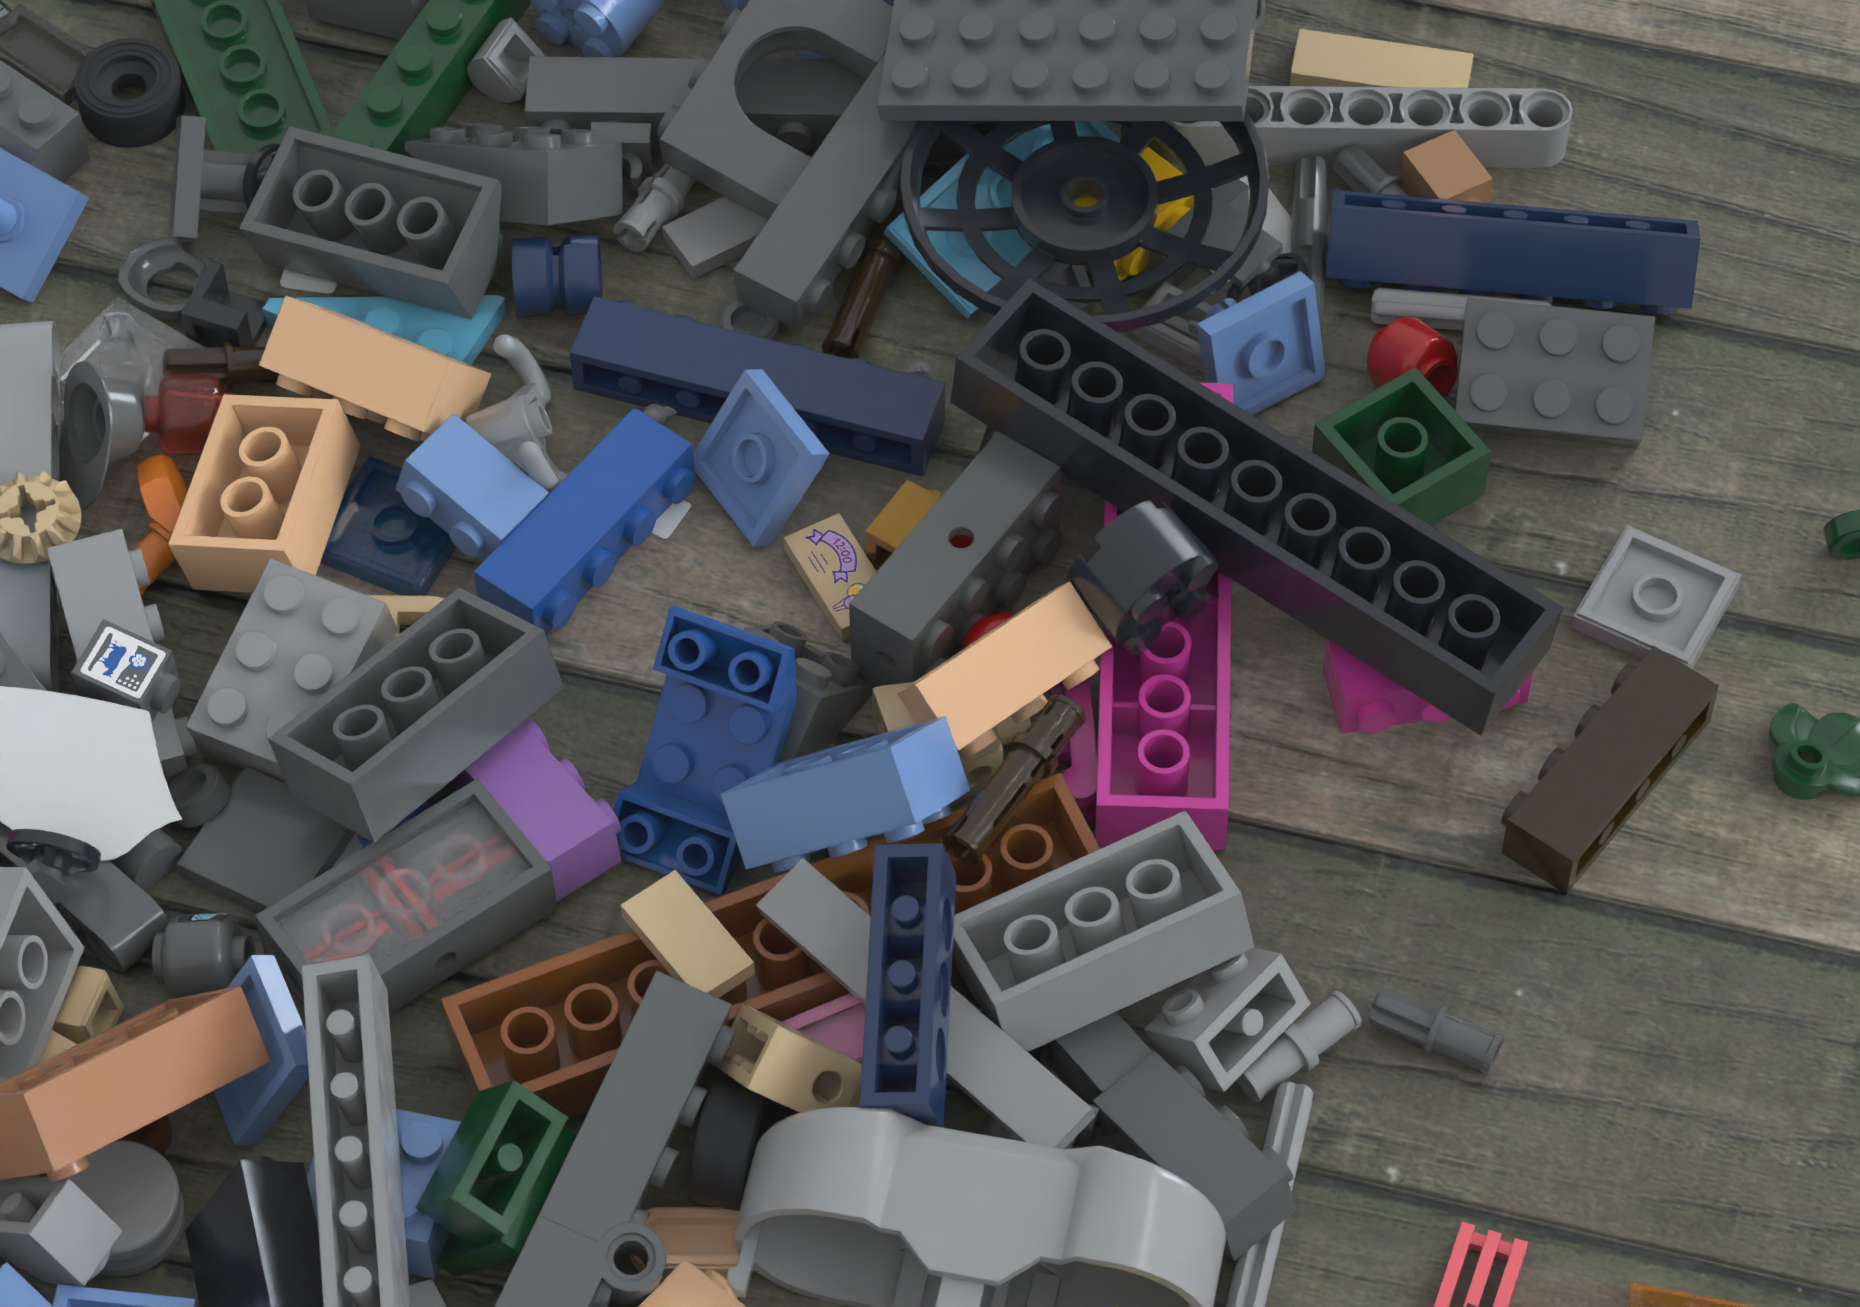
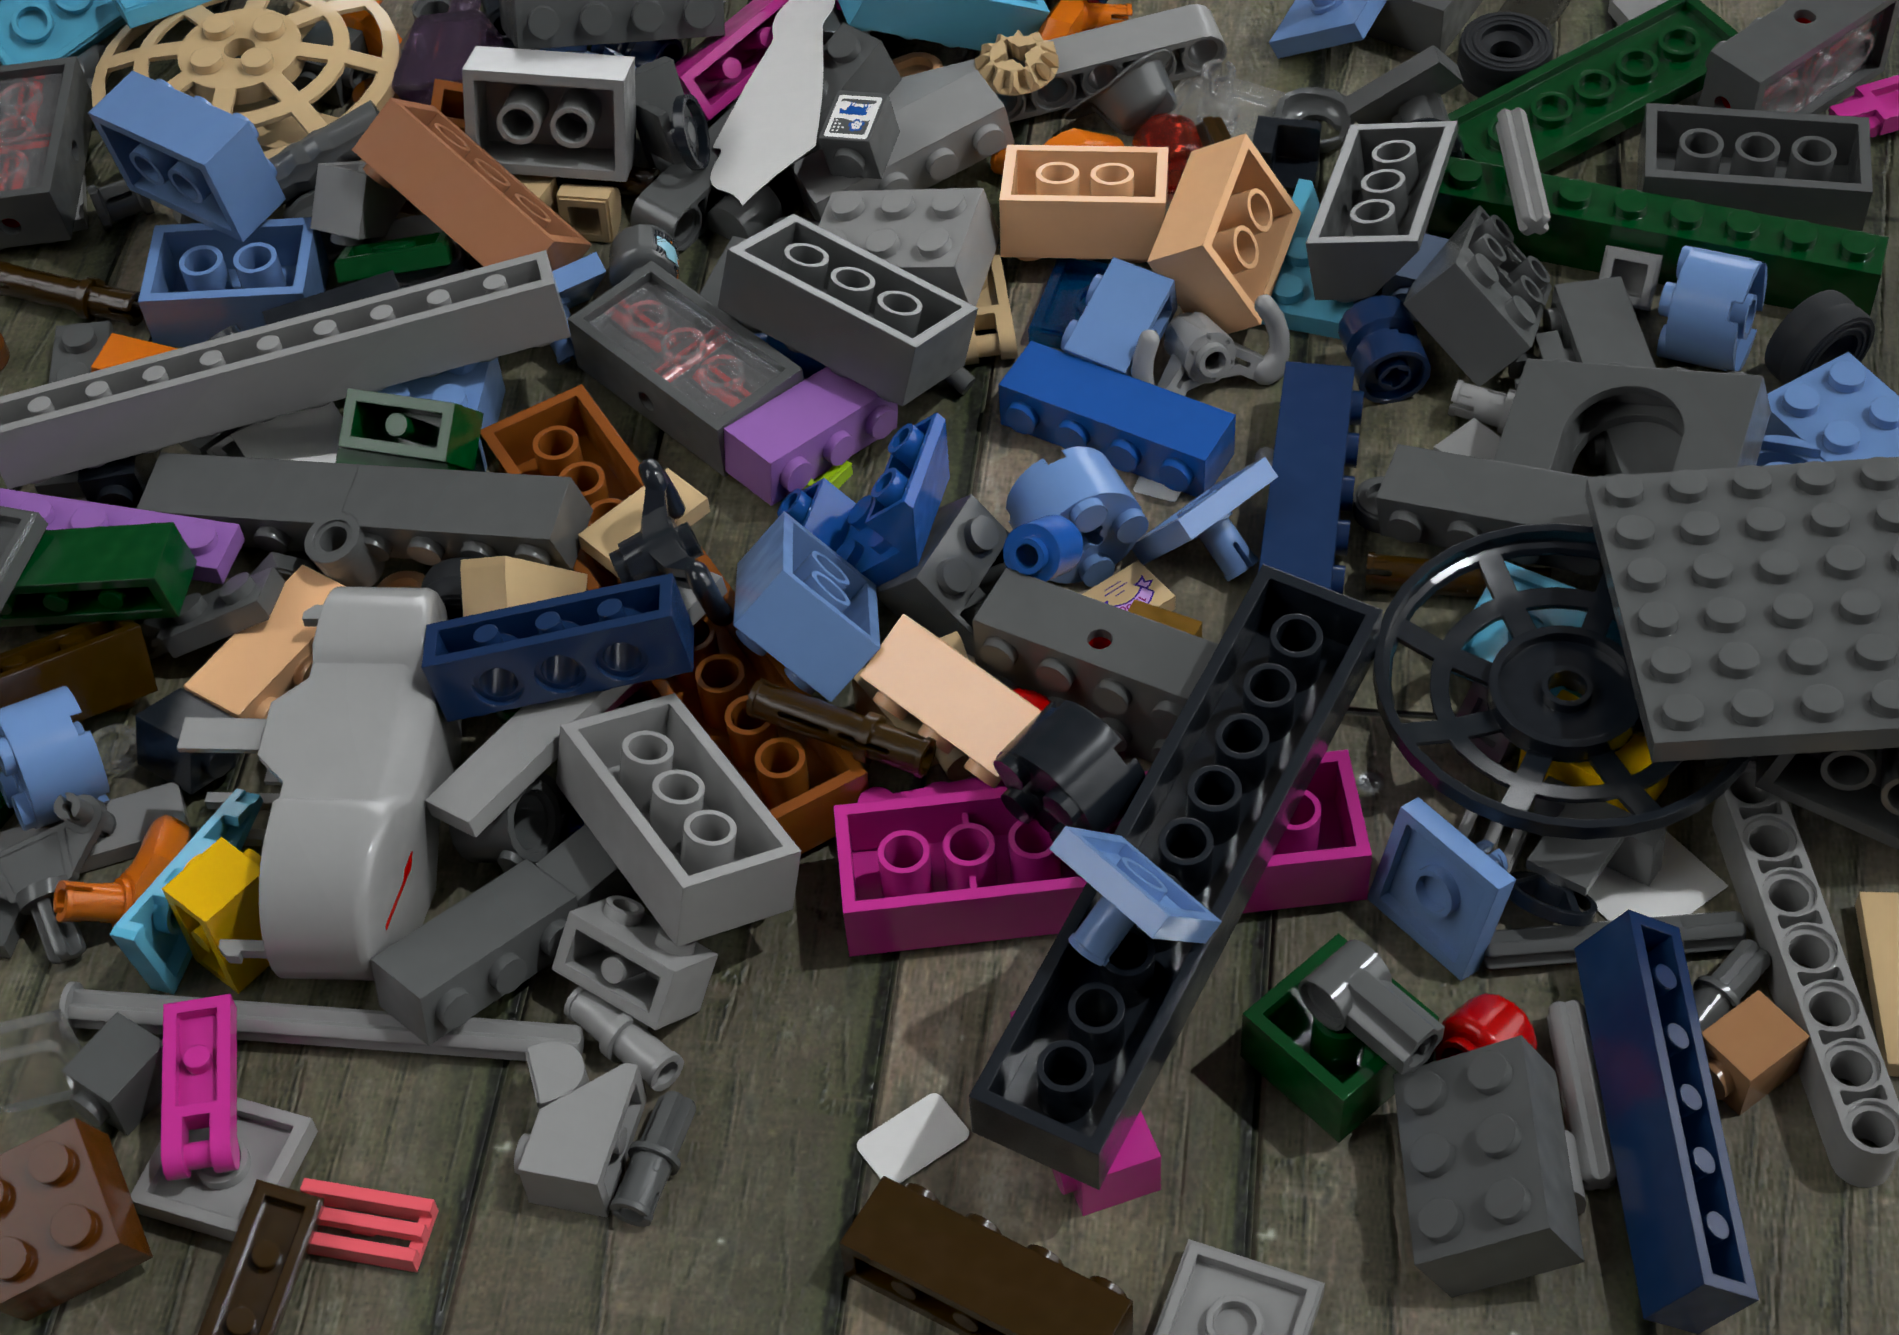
camera: 85 degrees right, 5 degrees down
none -> dark green tile [334,231,456,283]
none -> light grey slope [514,1063,647,1218]
none -> light grey brick [525,1041,590,1109]
none -> black piece [609,458,734,627]
none -> white sticker [857,1093,969,1183]
none -> blue brick [1003,515,1083,582]
none -> medium blue brick [1006,446,1149,587]
none -> medium blue tile [1049,826,1222,966]
none -> dark grey piece [1299,939,1445,1075]
none -> light grey axle [1496,107,1551,236]

